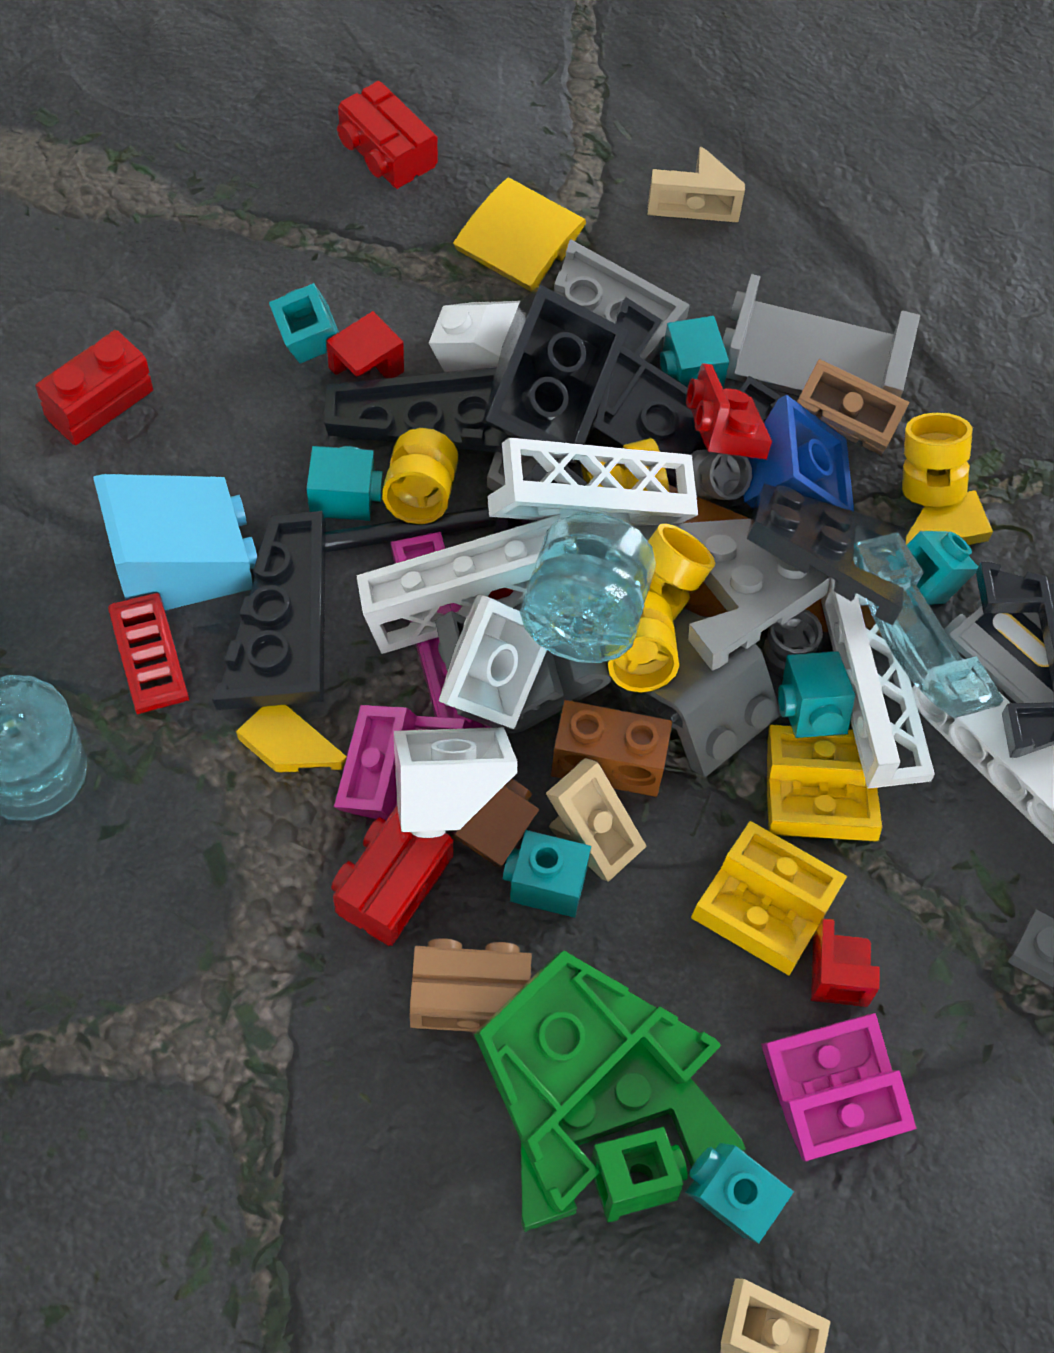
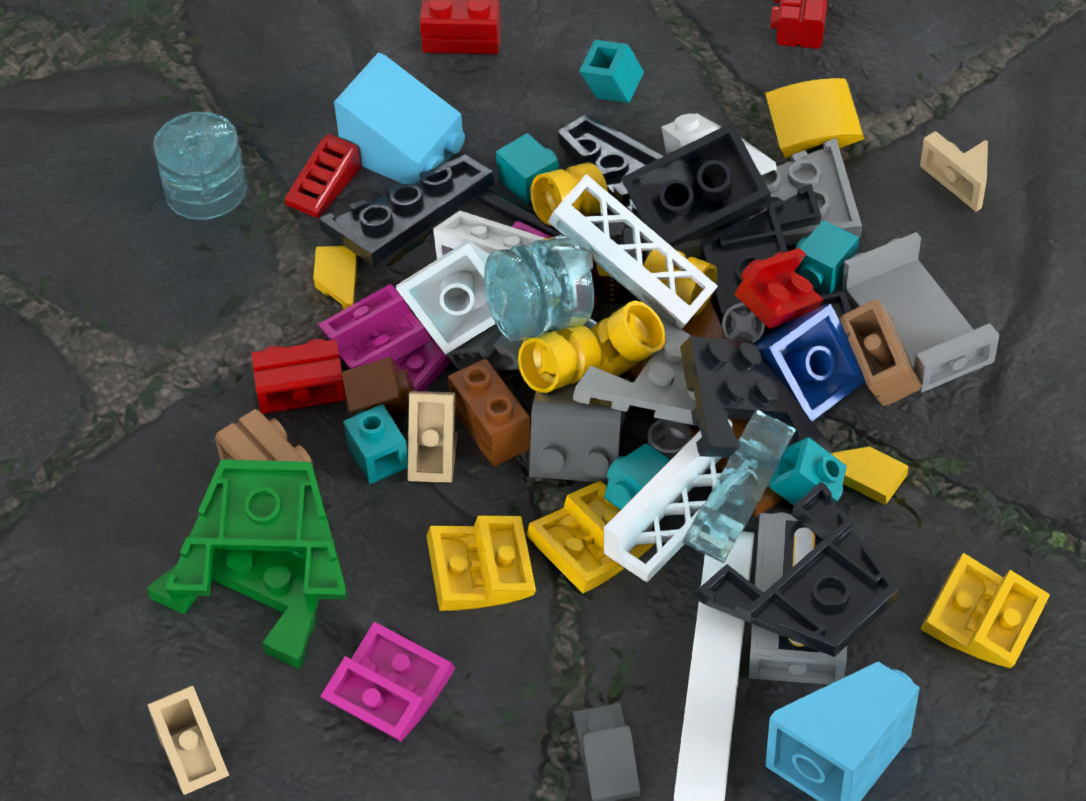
camera: 55 degrees right, 10 degrees down
red panel [326,311,404,379] -> none
white slope [394,727,517,838] -> none
green brick [591,1127,688,1223] -> none
teal brick [685,1143,794,1243] -> none
red panel [811,918,880,1007] -> none
yellow wheel [902,413,973,507] -> none

